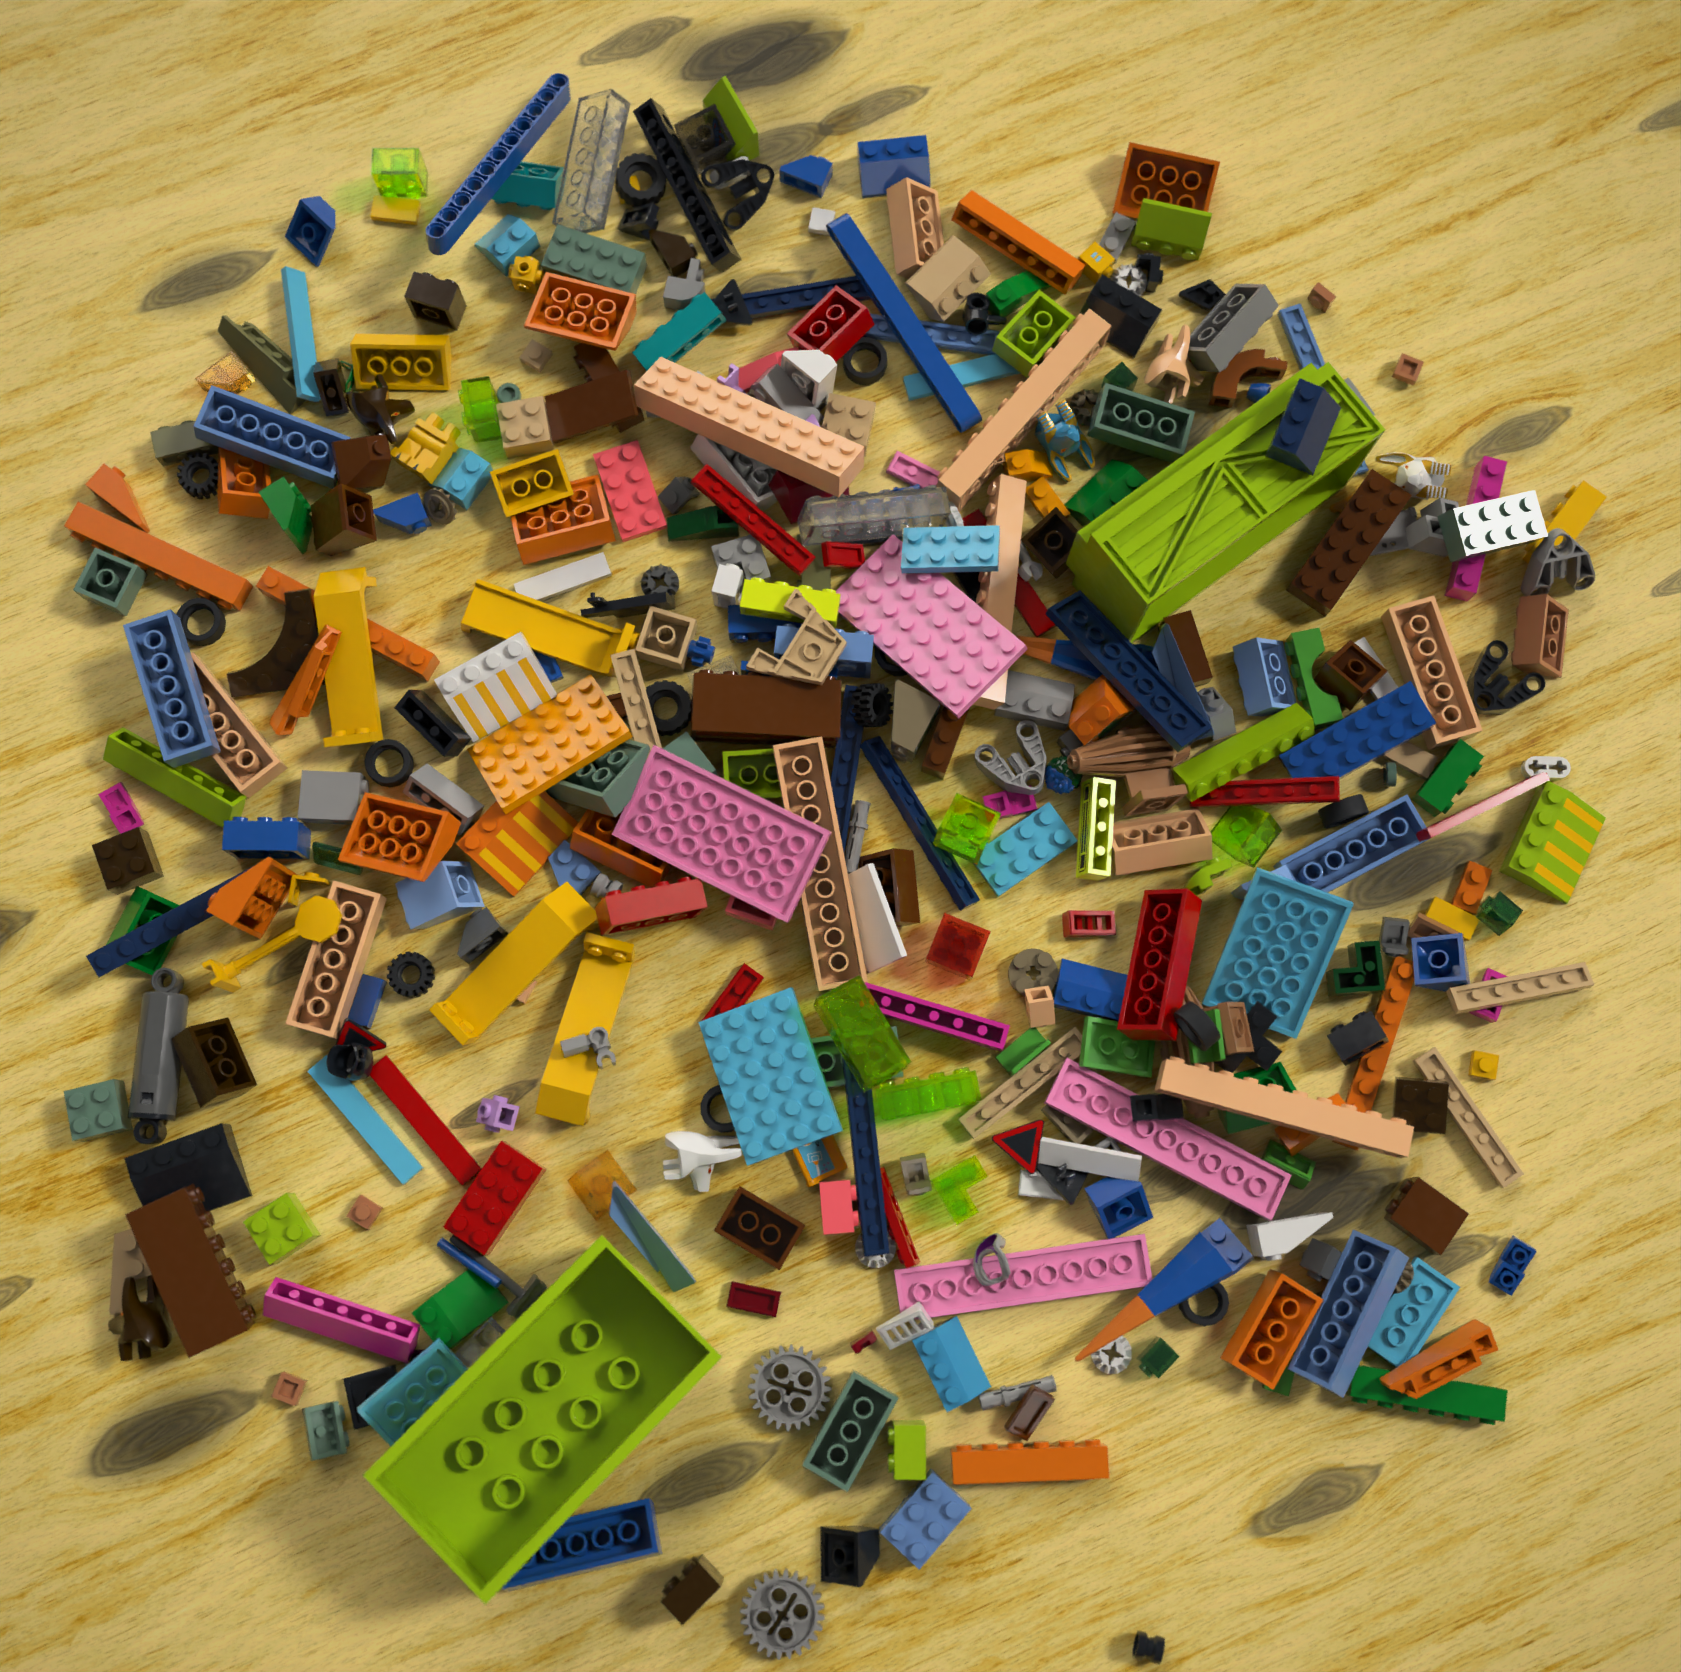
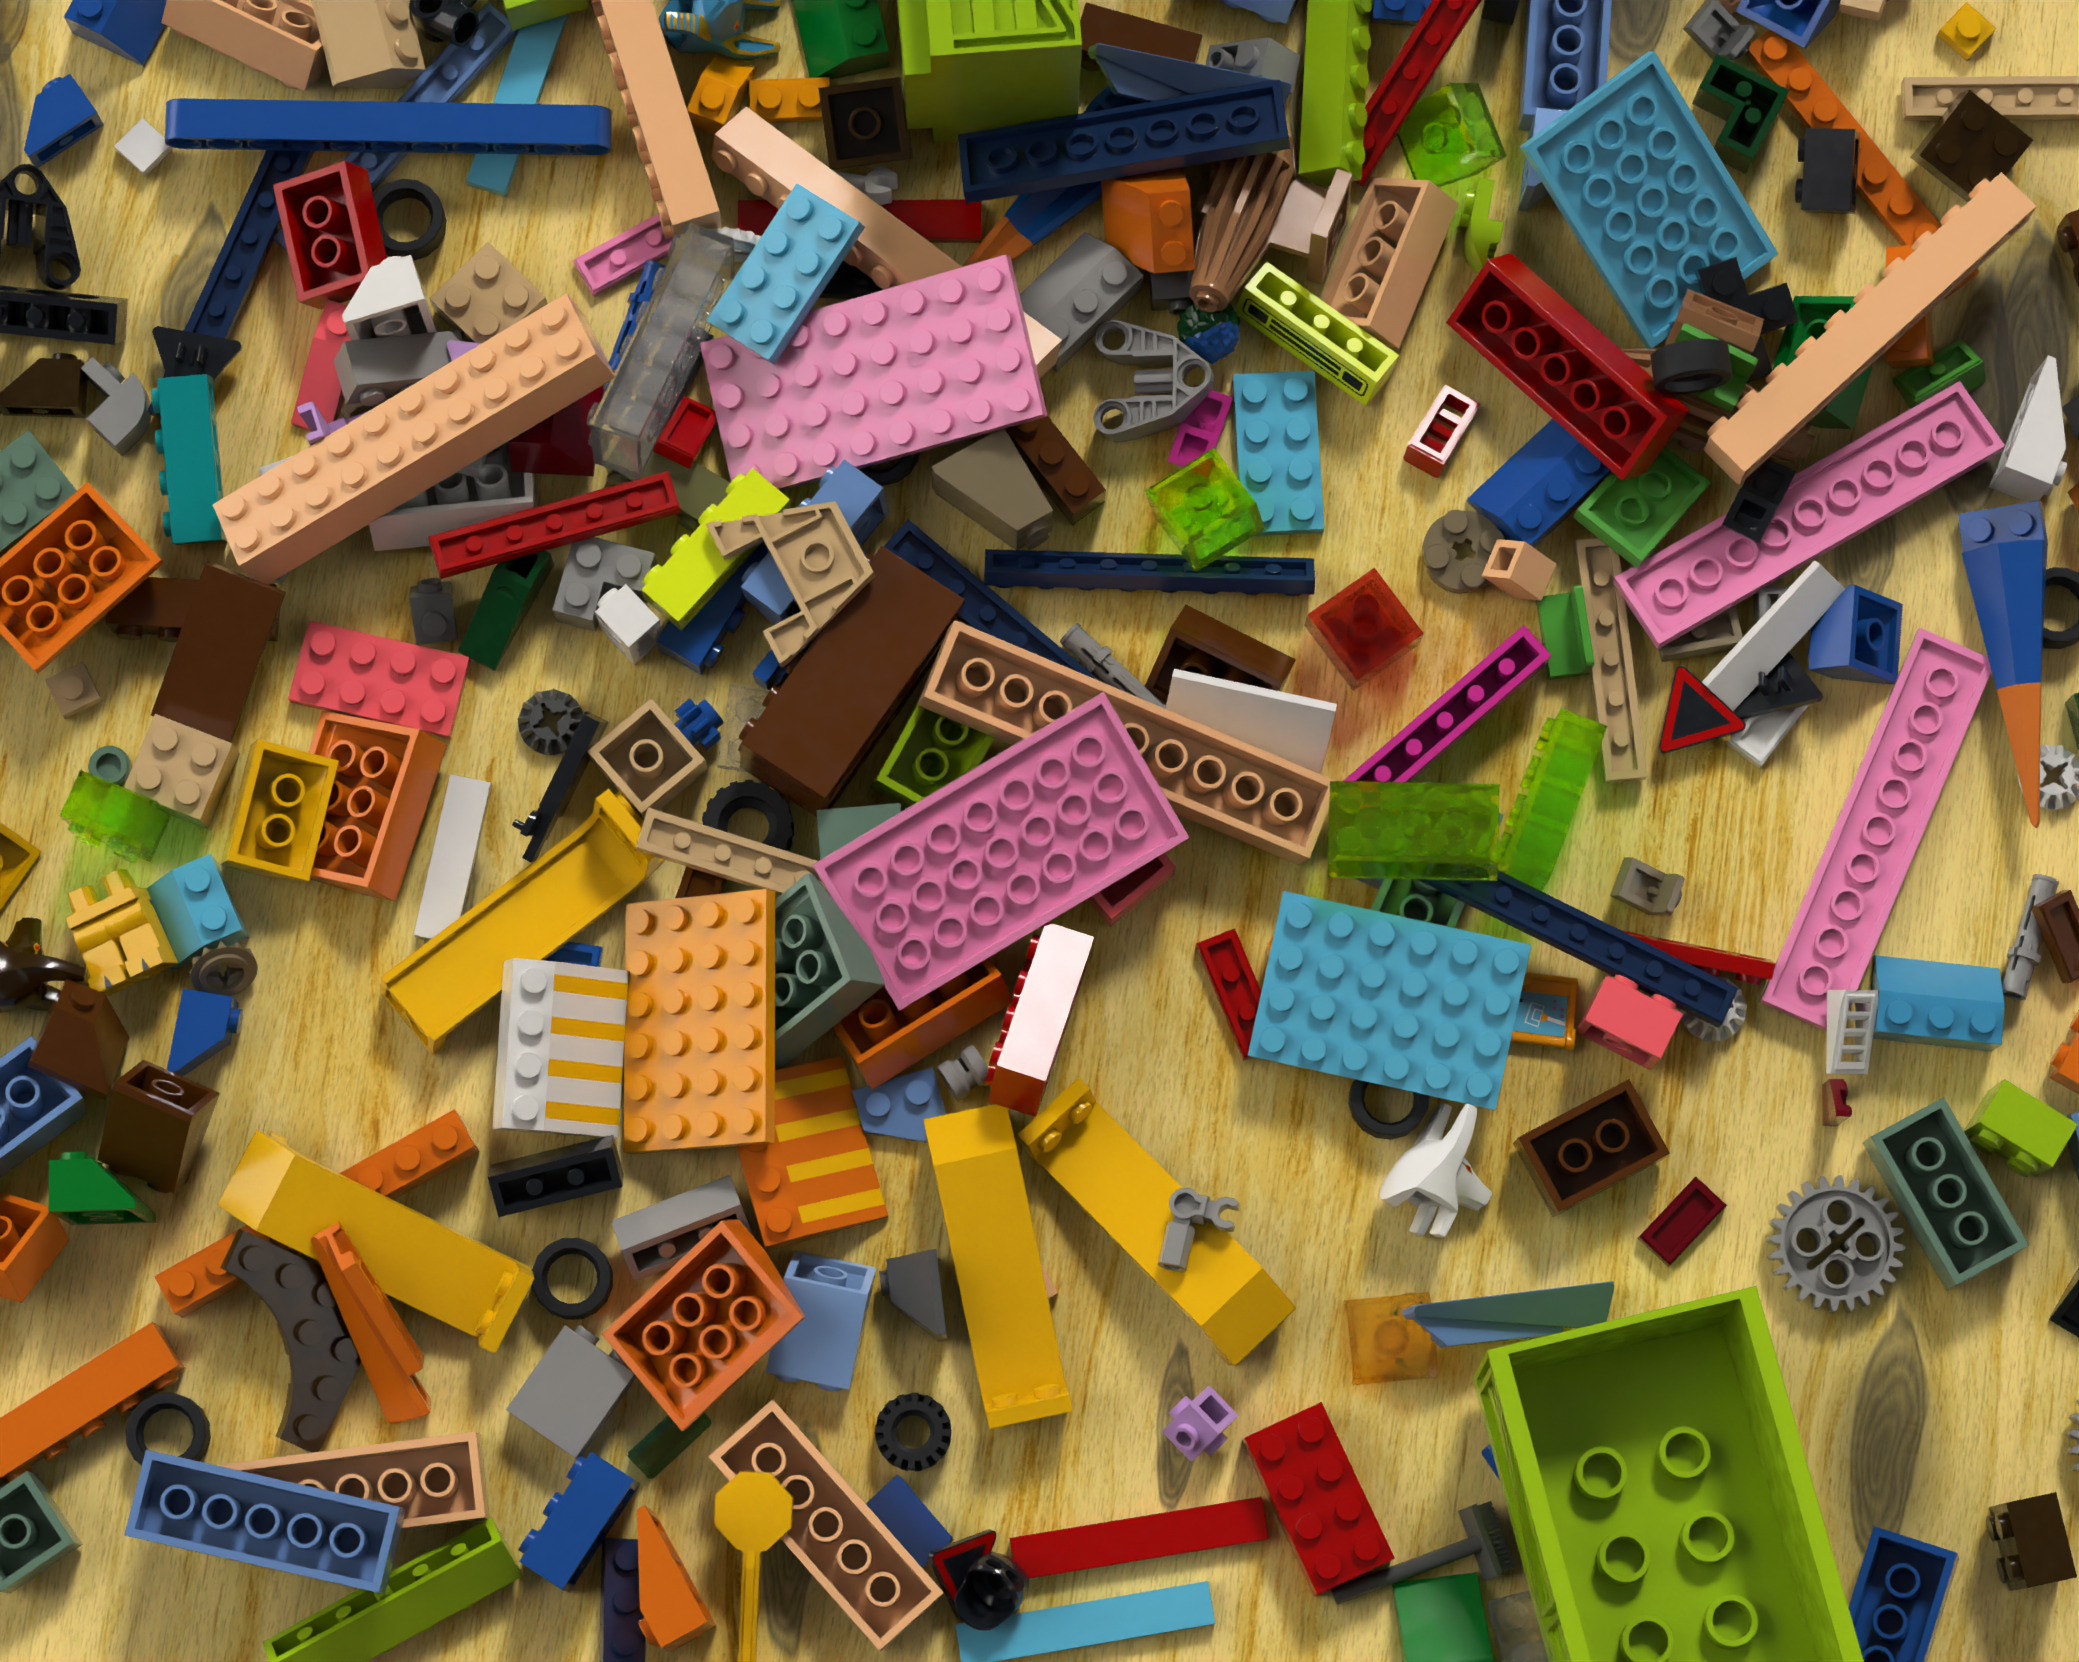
camera: 60 degrees left, 0 degrees up
yellow bracket [288,872,331,906] -> none
blue bar [437,1238,502,1288] -> none
black tyre [851,683,893,727] -> none
clear neon green brick [930,1155,988,1225] -> none
light grey piece [973,1233,1011,1286] -> none

